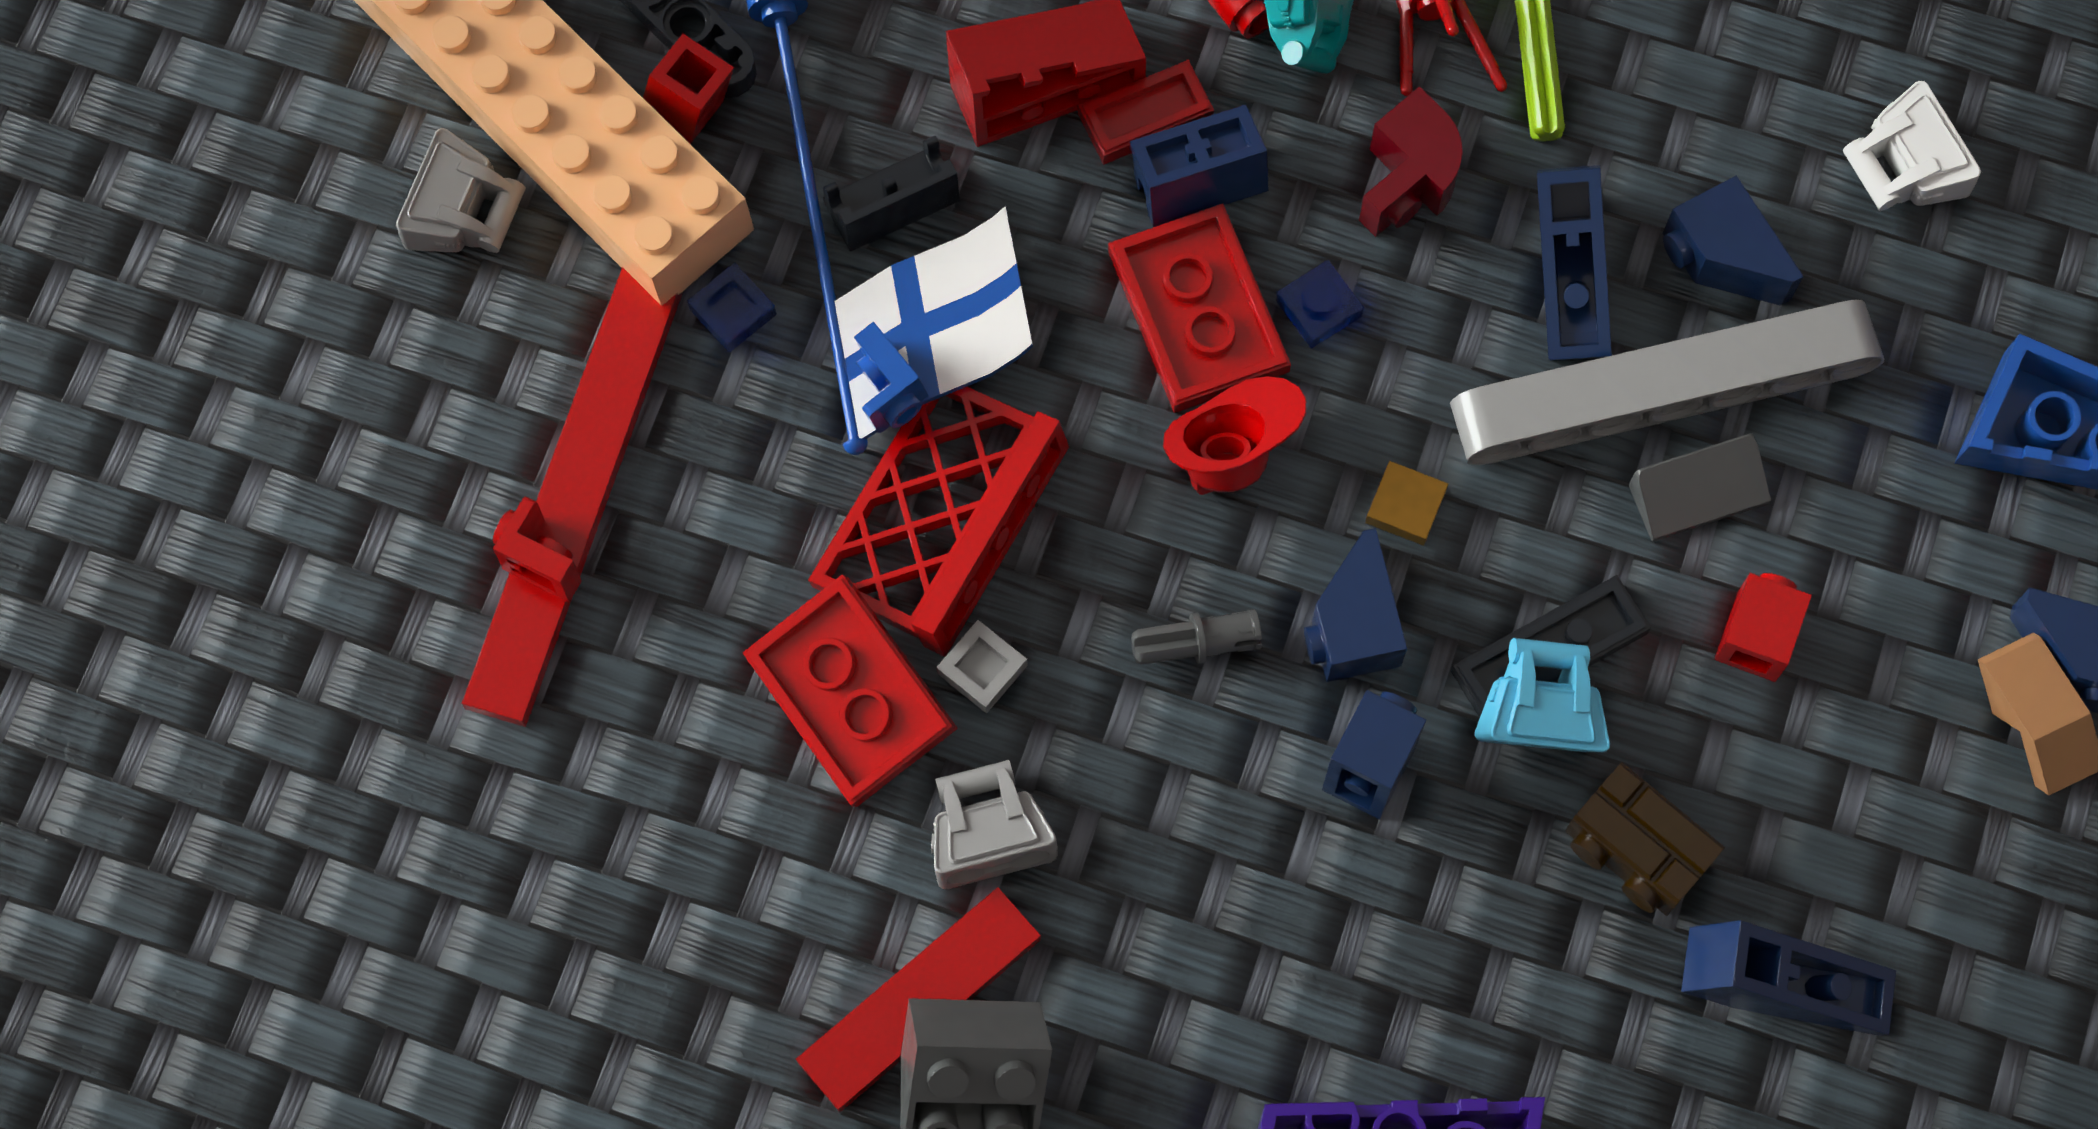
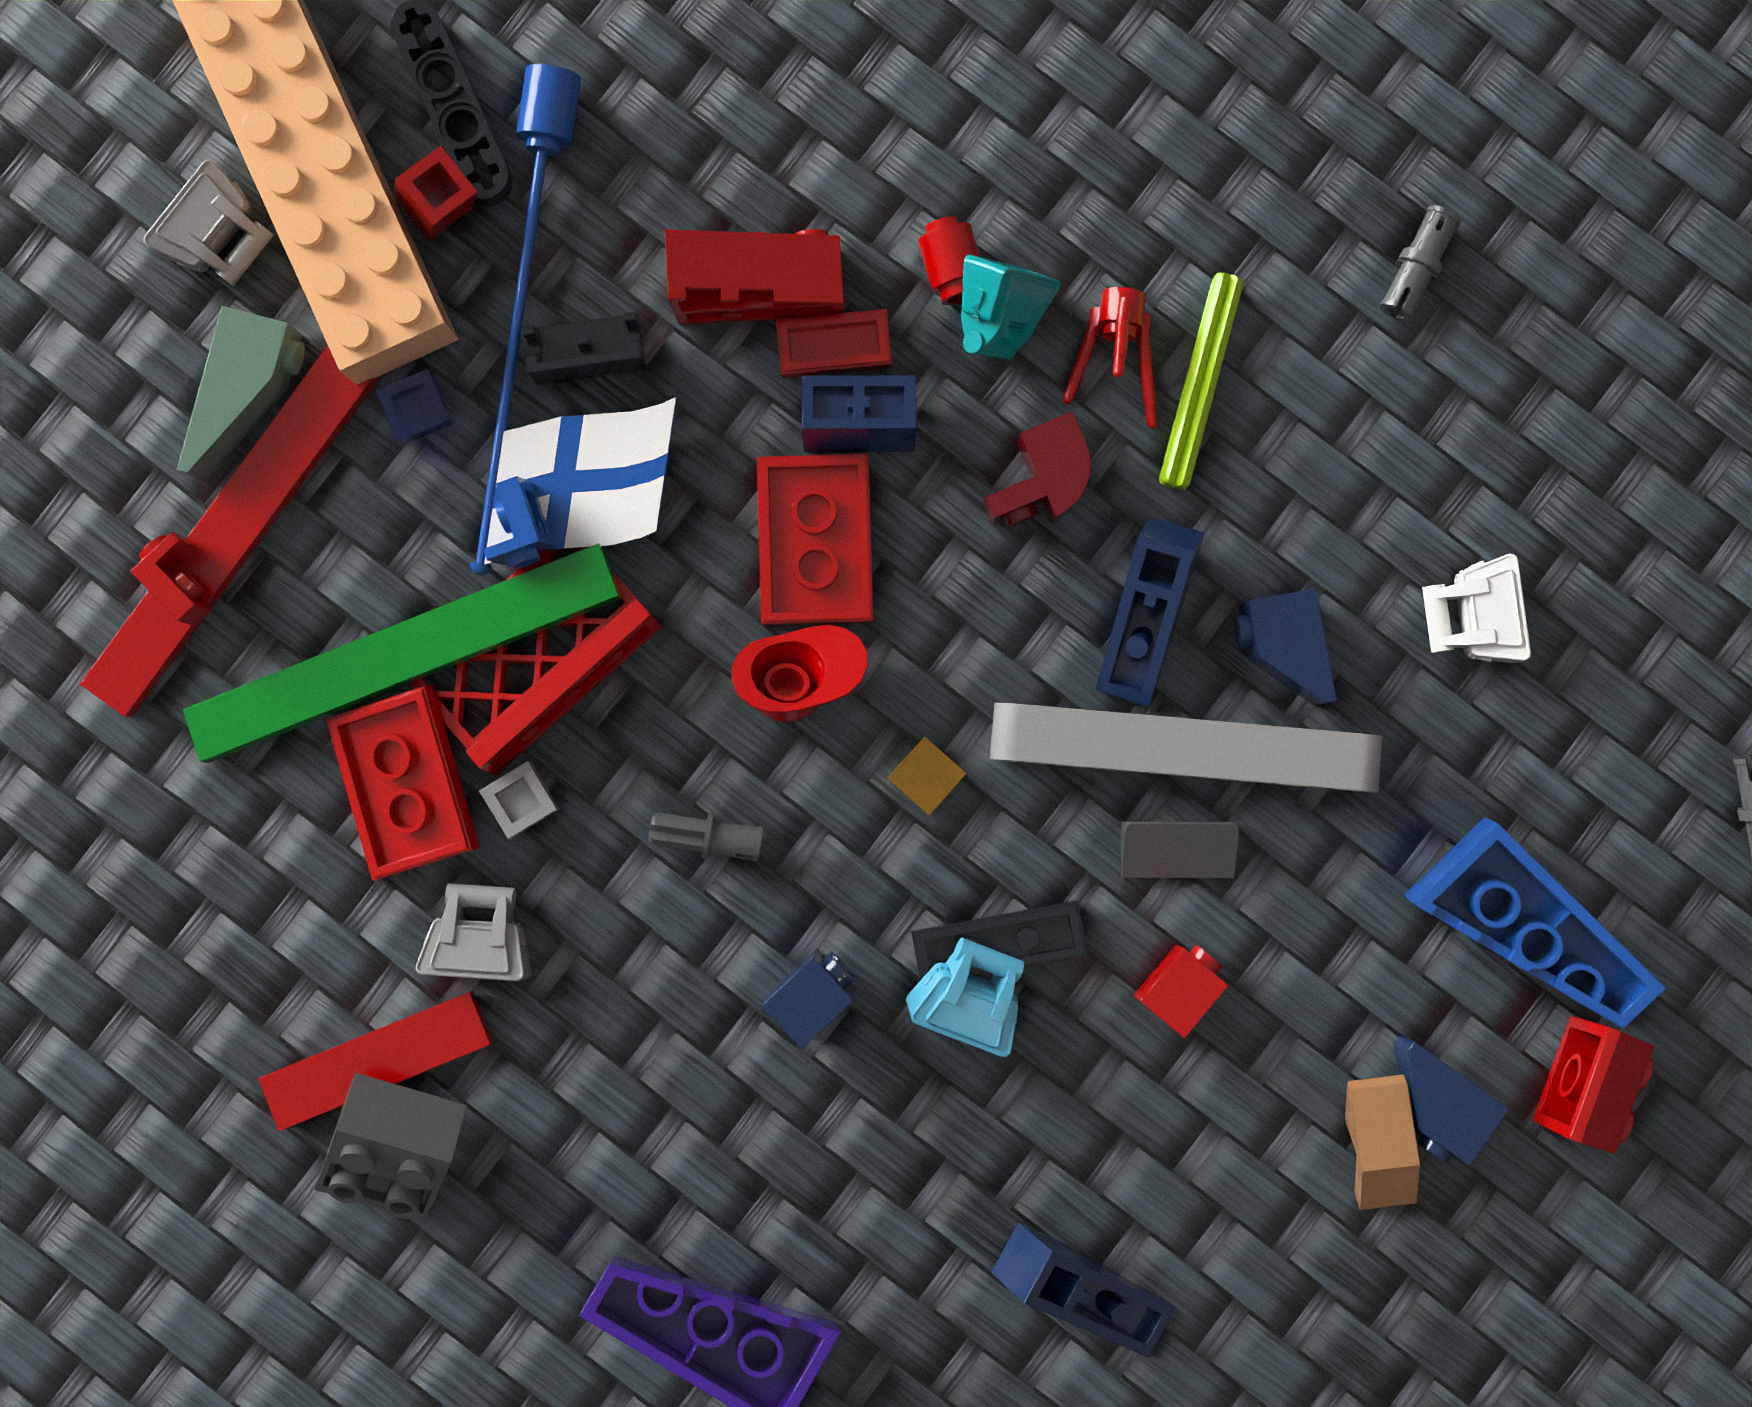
camera: 15 degrees right, 15 degrees up
clear blue plate [1276,260,1364,349] -> none
dark blue slope [1304,528,1407,682] -> none
dark brown brick [1565,762,1726,916] -> none
none -> sand green slope [176,306,305,481]
none -> green tile [182,543,622,763]

